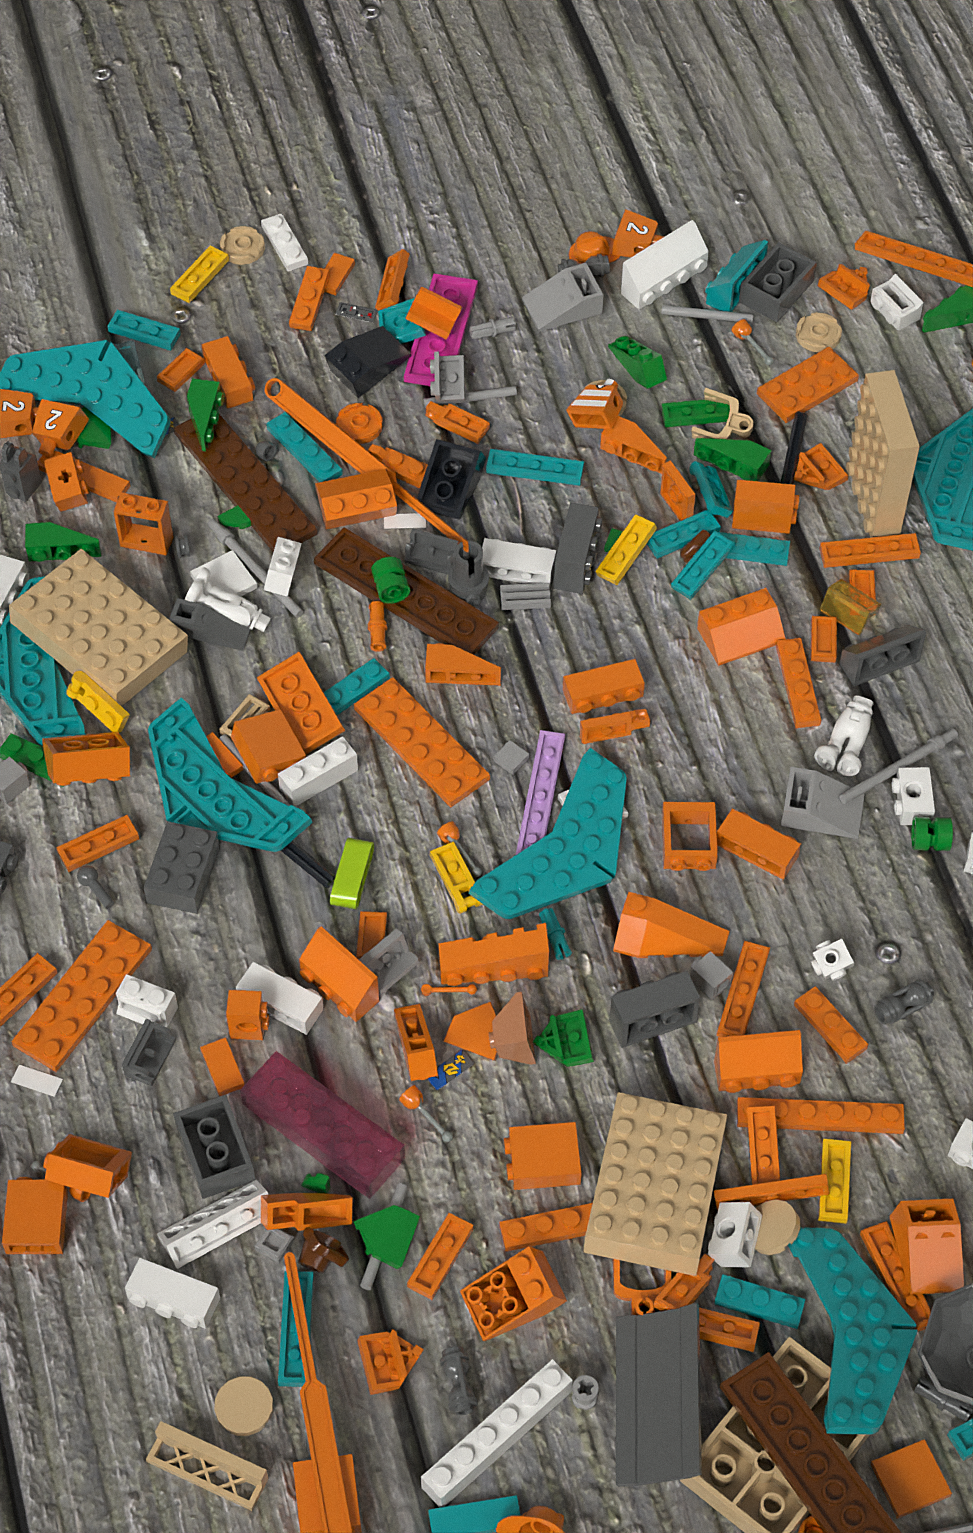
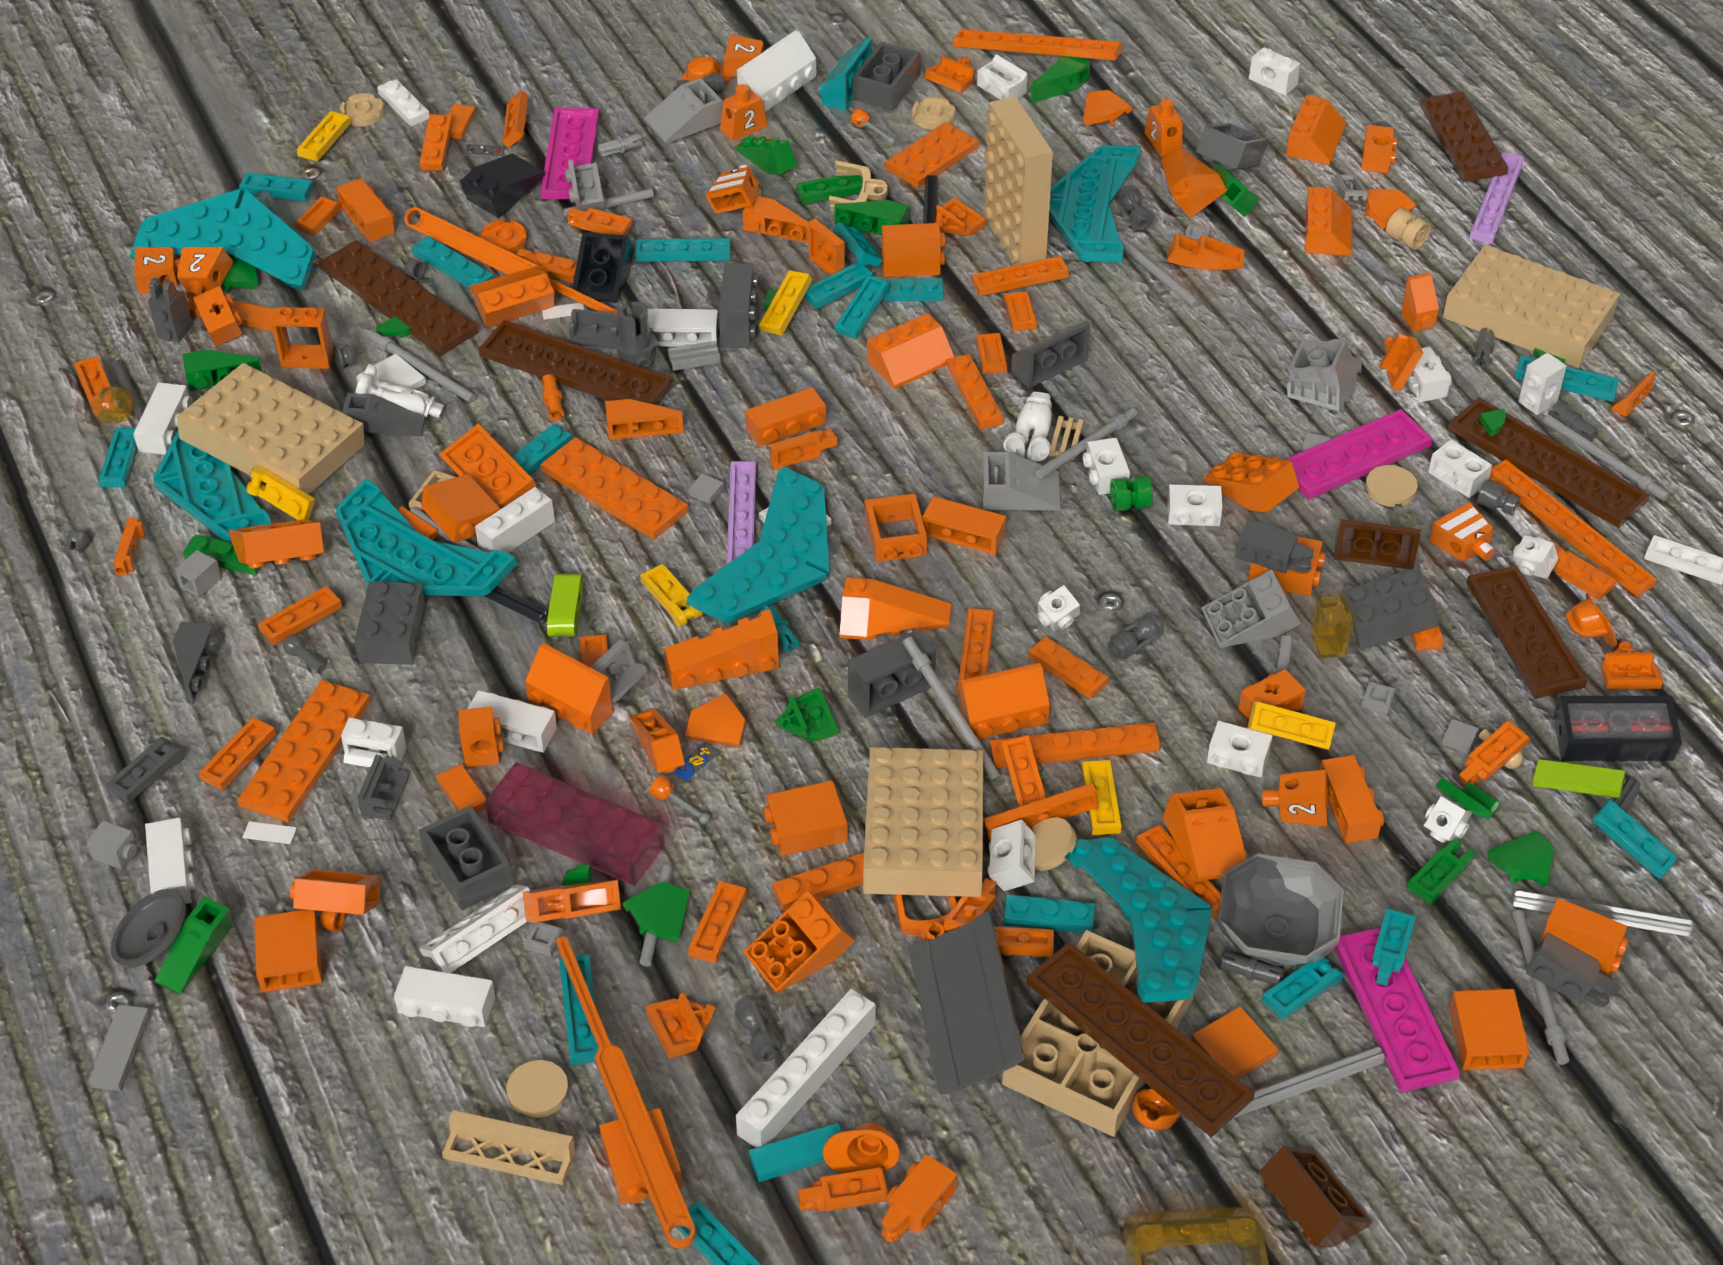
camera: 10 degrees left, 10 degrees down
green slope [187,378,224,452] -> none
white brick [264,537,302,596] -> none
reddish brown piece [298,1227,349,1274] -> none
green wheel [371,557,410,604] -> none
teal plate [378,298,426,344] -> none
orange panel [405,287,462,340] -> none
orange hinge [421,984,477,996] -> none
hinge [437,821,482,877] -> none
nougat slope [489,992,536,1065] -> none
light grey bush [572,1375,599,1410] -> none
light grey bar [661,305,753,323] -> none
reddish brown arm [680,530,710,563] -> none
light grey brick [690,951,733,1001] -> none
clear yellow panel [820,579,881,635] -> none
none -> orange torso [720,84,768,142]
none -> light grey bar [902,636,1001,781]
none -> tan tile [1049,416,1083,460]

